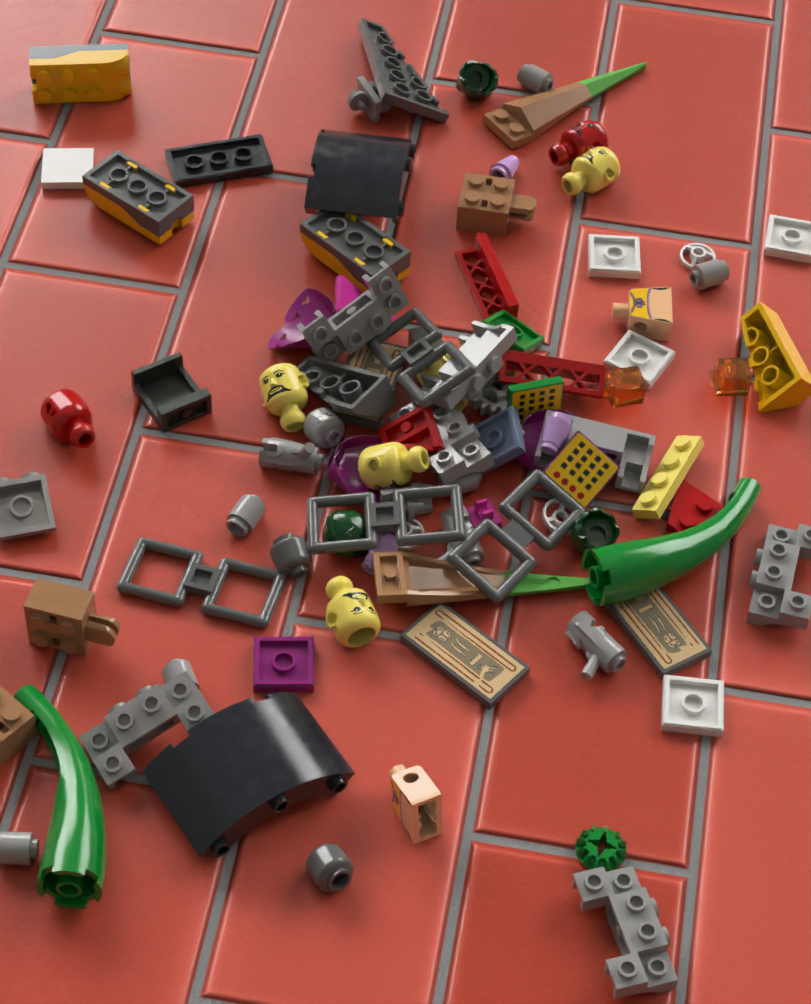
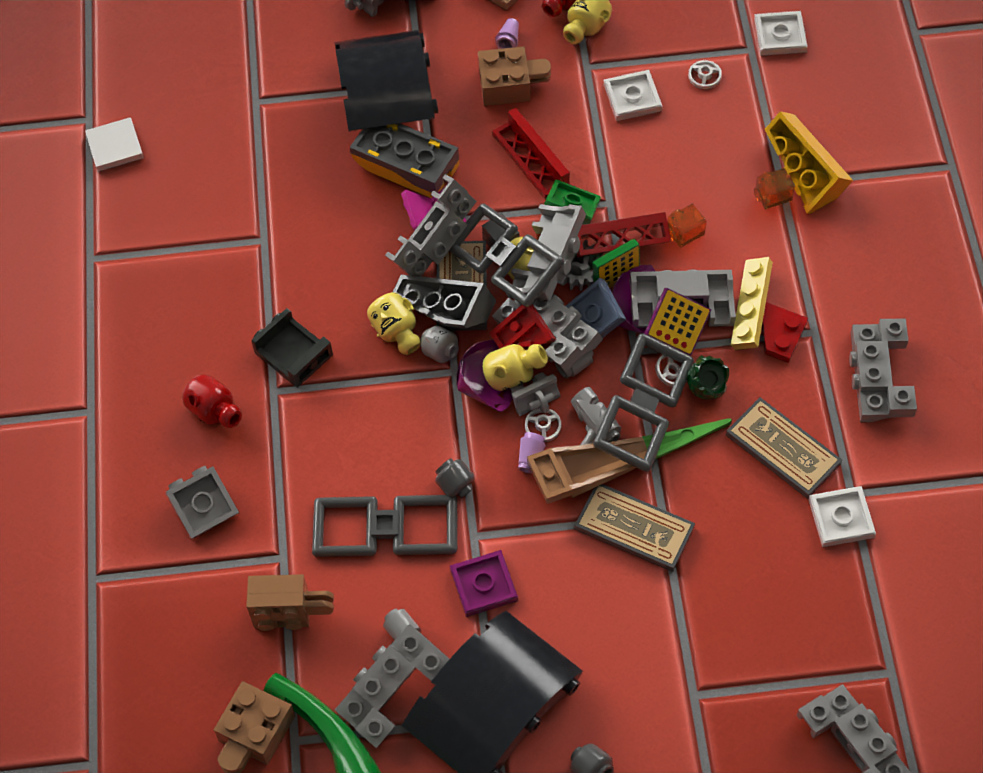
camera: 10 degrees left, 10 degrees up
yellow piece [29,43,131,104] -> none
dark grey piece [82,150,195,245] -> none
black tile [164,134,273,188] -> none
light grey brick [226,494,266,537] -> none
light grey piece [258,437,324,475] -> none
magenta piece [268,288,336,349] -> none
dark grey bar [306,484,466,555] -> none
dark green hair [322,510,368,558] -> none
light yellow piece [326,576,381,648] -> none
light nougat torso [389,764,443,845] -> none
dark pink tile [466,498,502,534] -> none
lavender cone [540,412,572,455] -> none
light grey piece [565,610,627,681] -> none
green gear [575,824,626,872] -> none
green brick [581,477,761,606] -> none
white tile [603,330,675,390] -> none
light nougat torso [611,287,673,341] -> none
light grey brick [689,259,730,290] -> none

